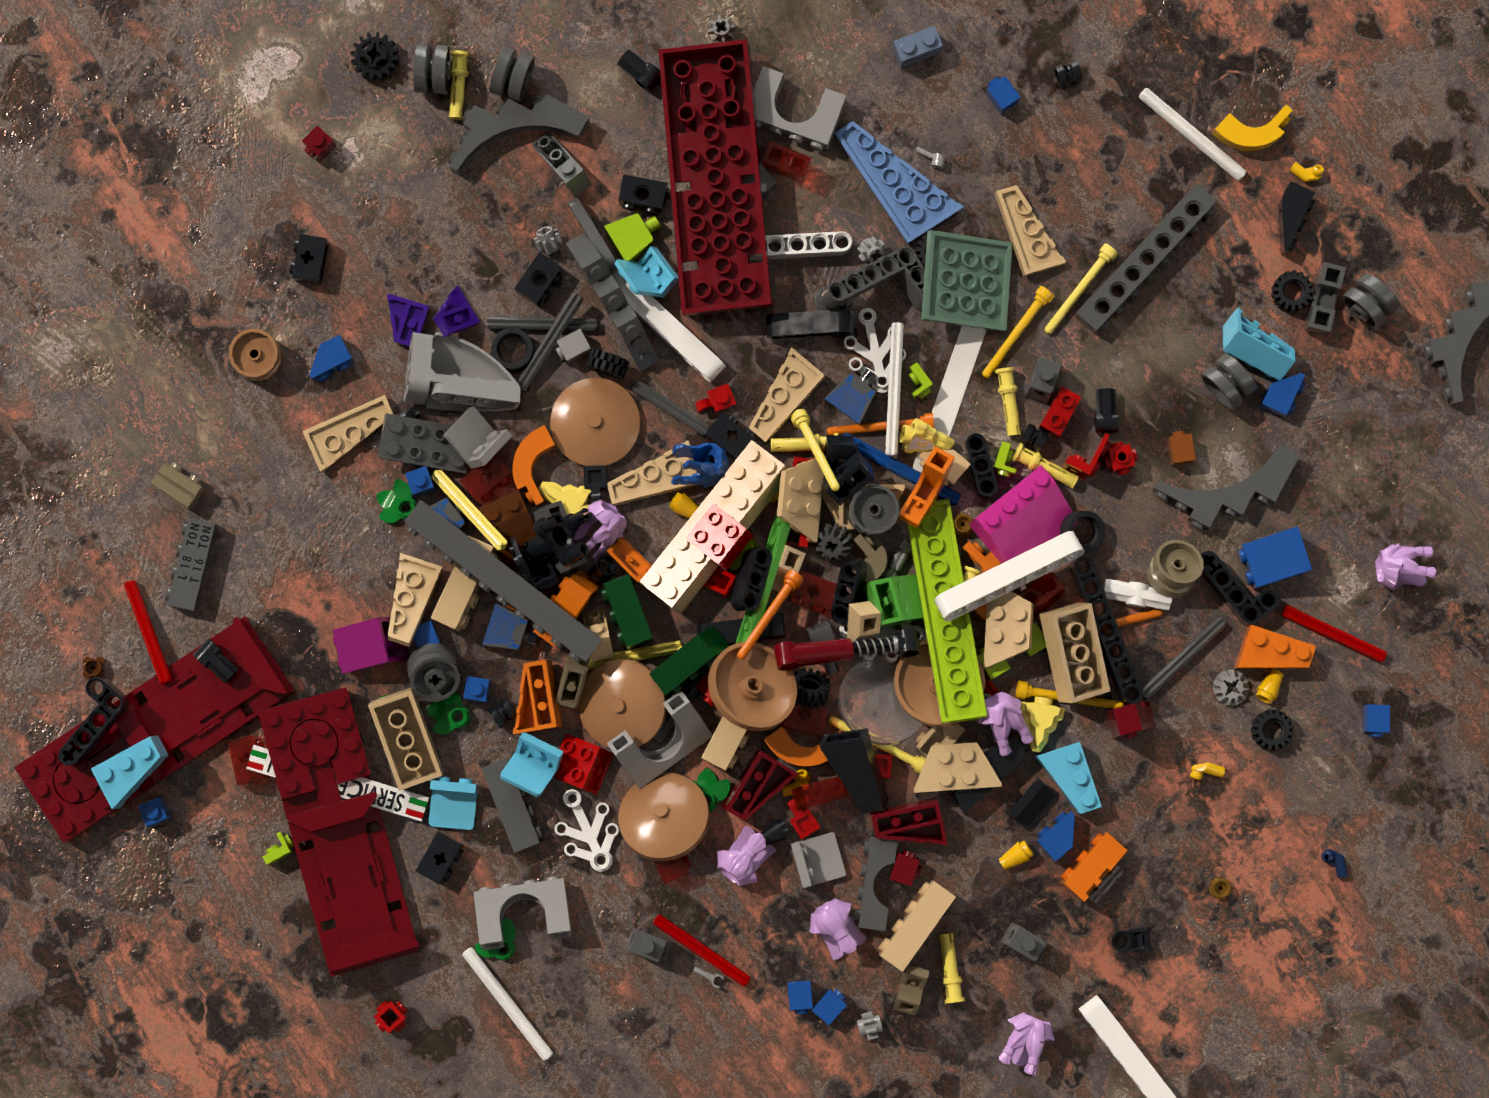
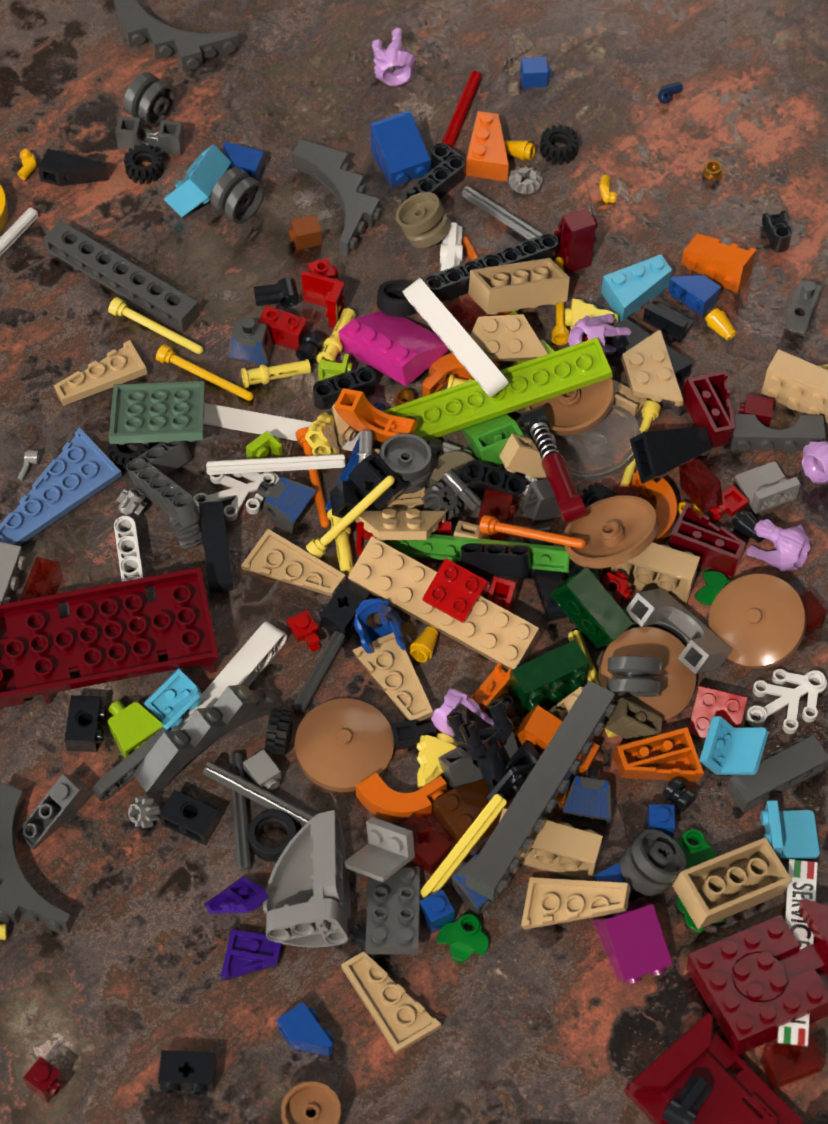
camera: 100 degrees left, 25 degrees down
none -> light grey axle [357,430,373,463]
none -> dark grey axle [441,468,482,511]
none -> dark grey wheel [607,656,663,697]

